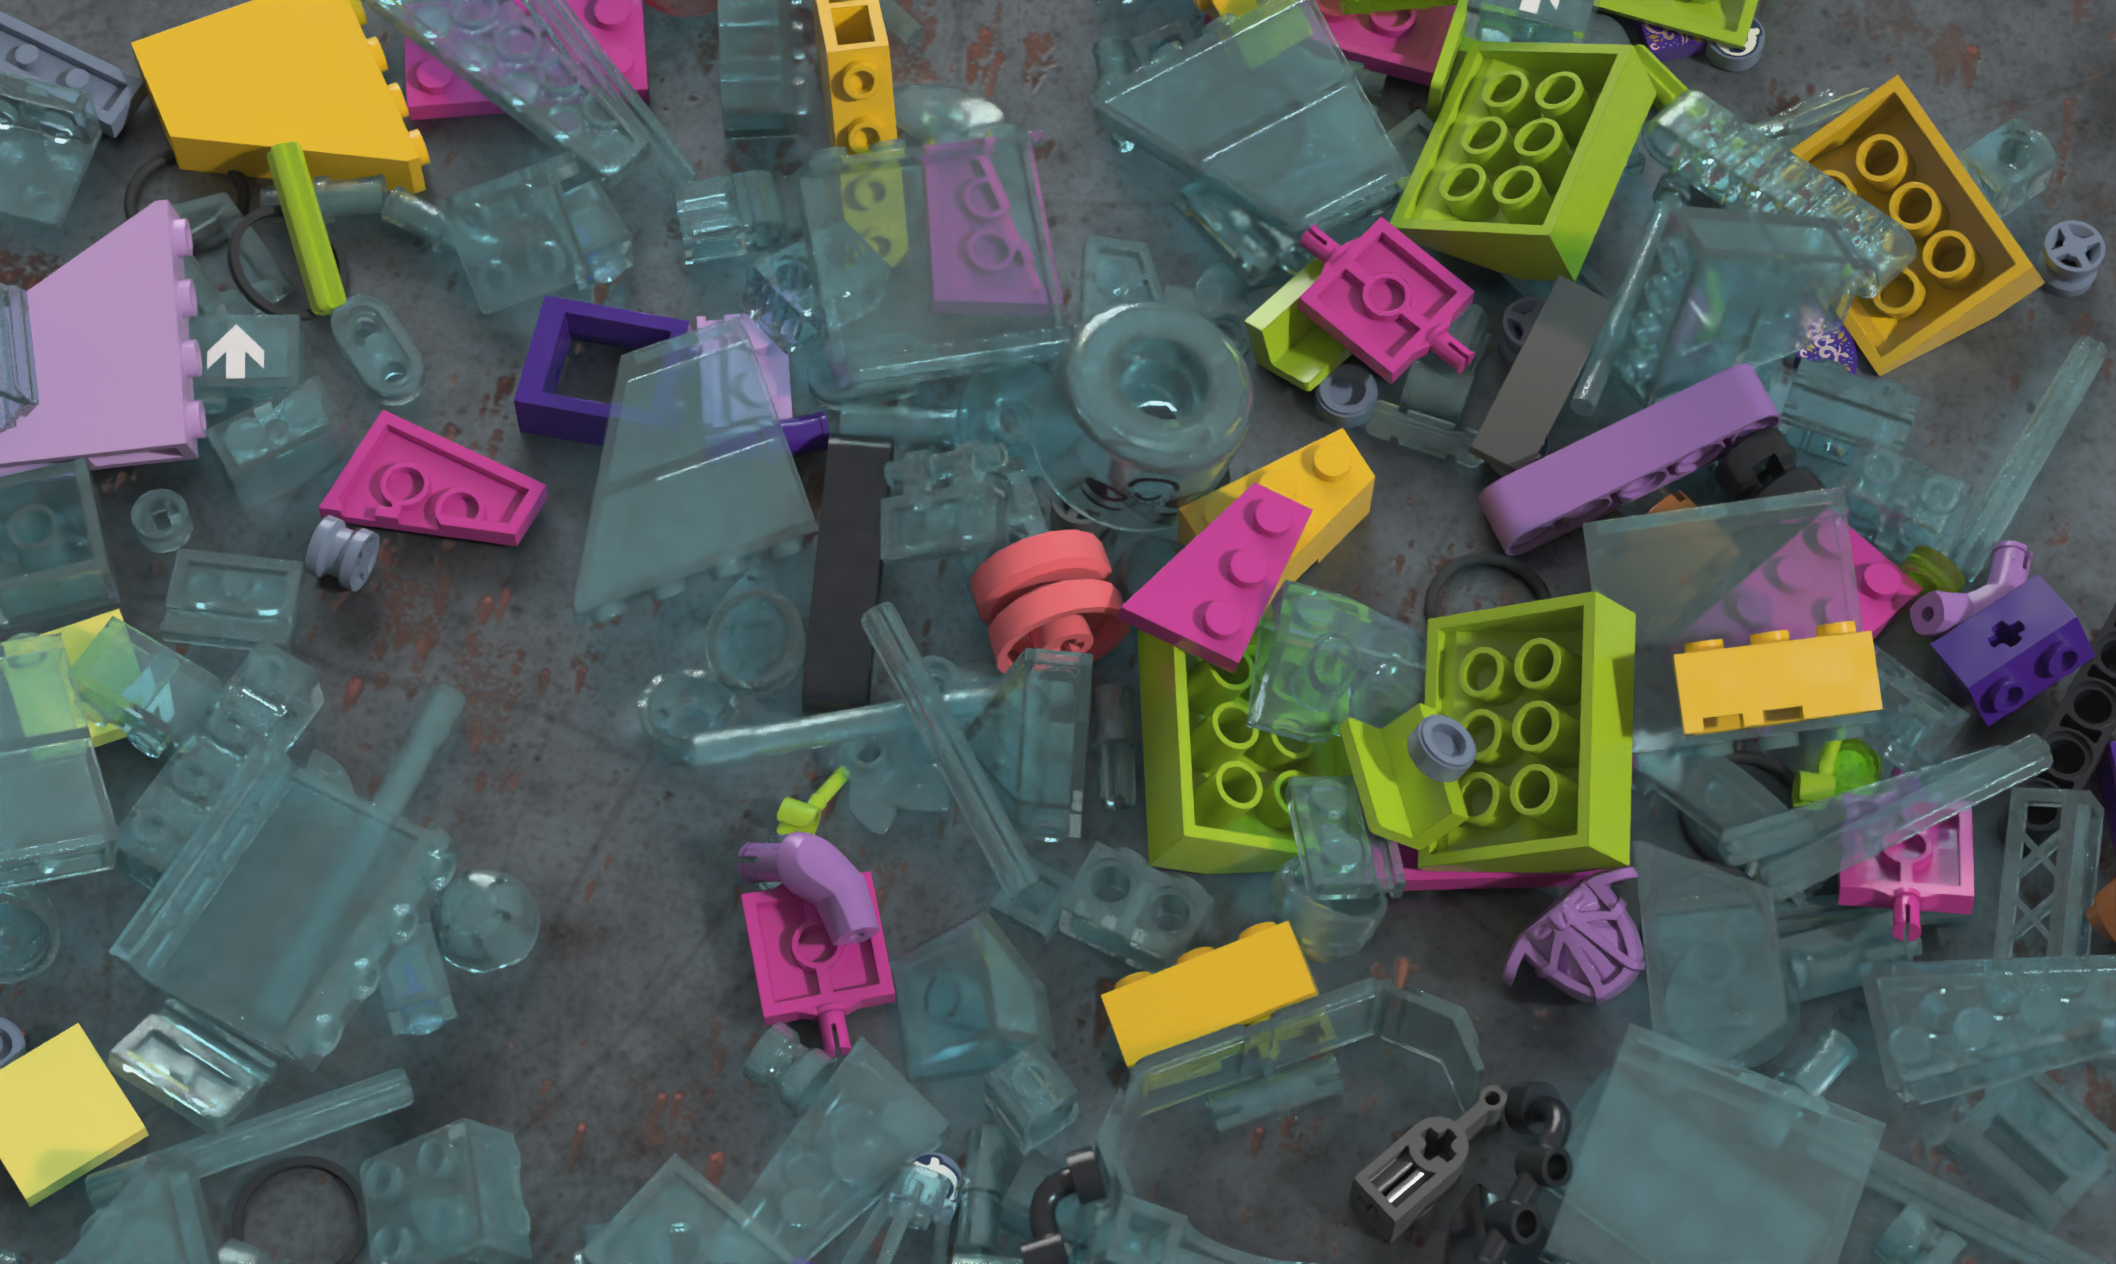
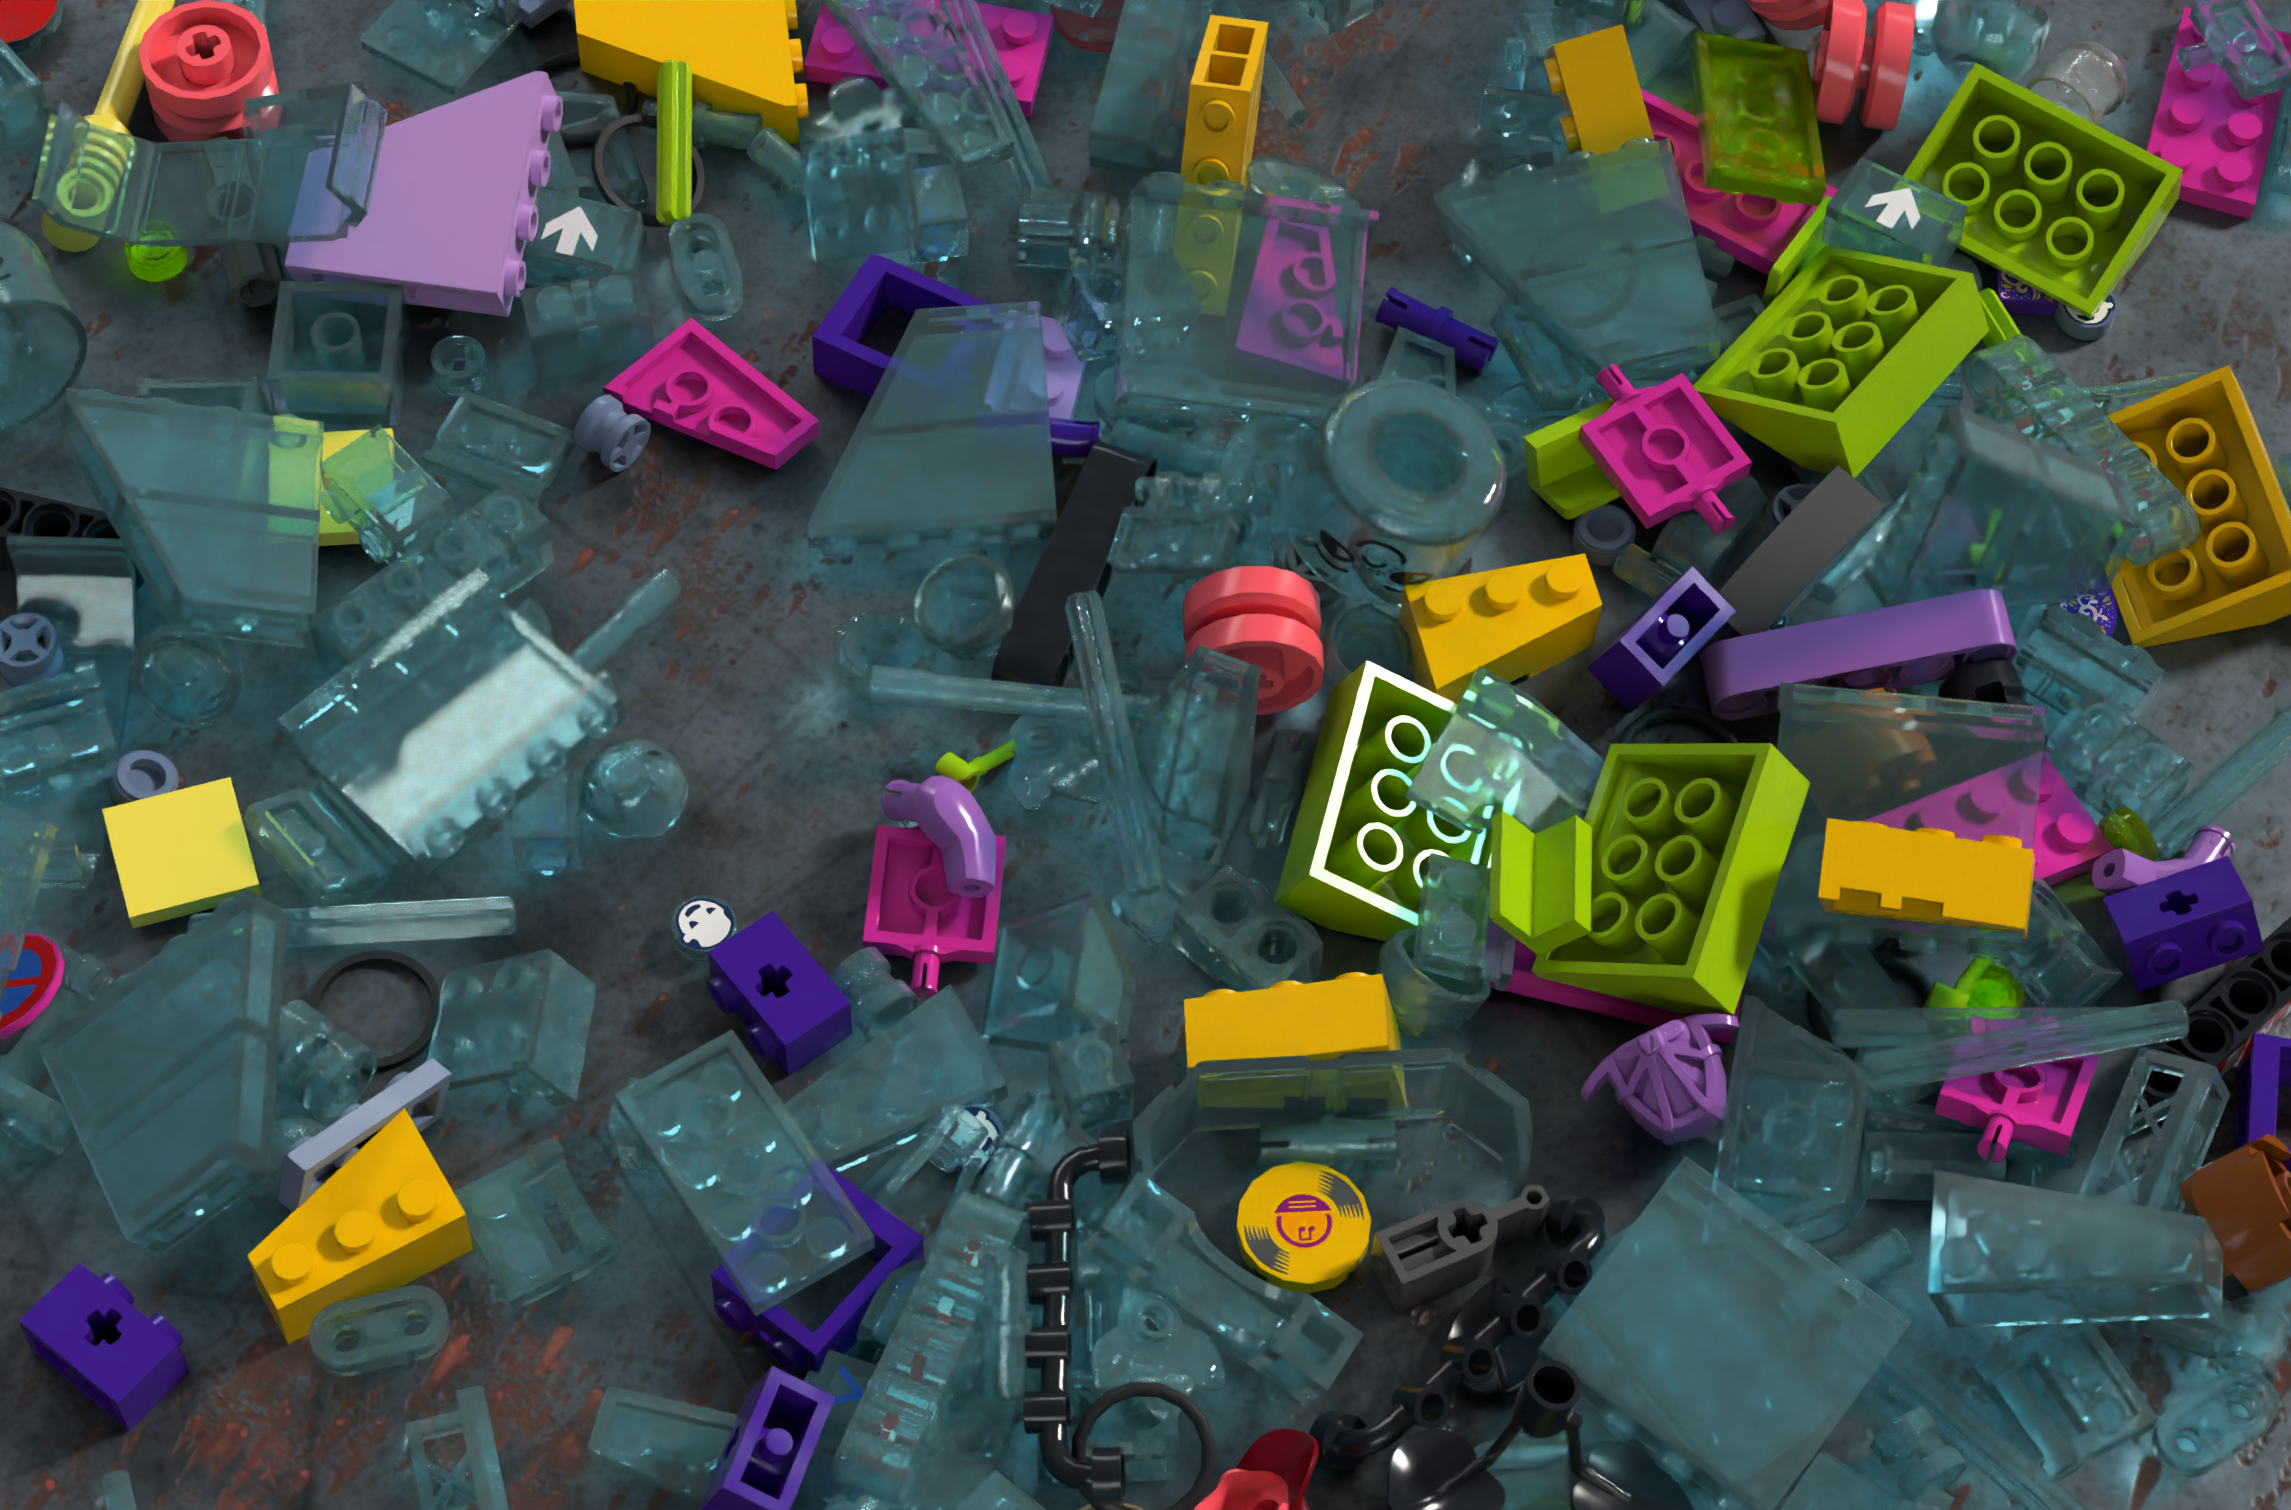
camera: 15 degrees right, 5 degrees down
dark pink wing [1116,482,1313,674] -> none
sand blue tile [1407,715,1476,782] -> none
none -> tile [671,895,738,963]
none -> dark purple brick [706,910,852,1077]
none -> clear light blue plate [802,75,917,165]
none -> yellow tile [1235,1161,1371,1294]
none -> dark purple pin [1375,287,1499,374]
none -> dark purple brick [1587,566,1736,713]

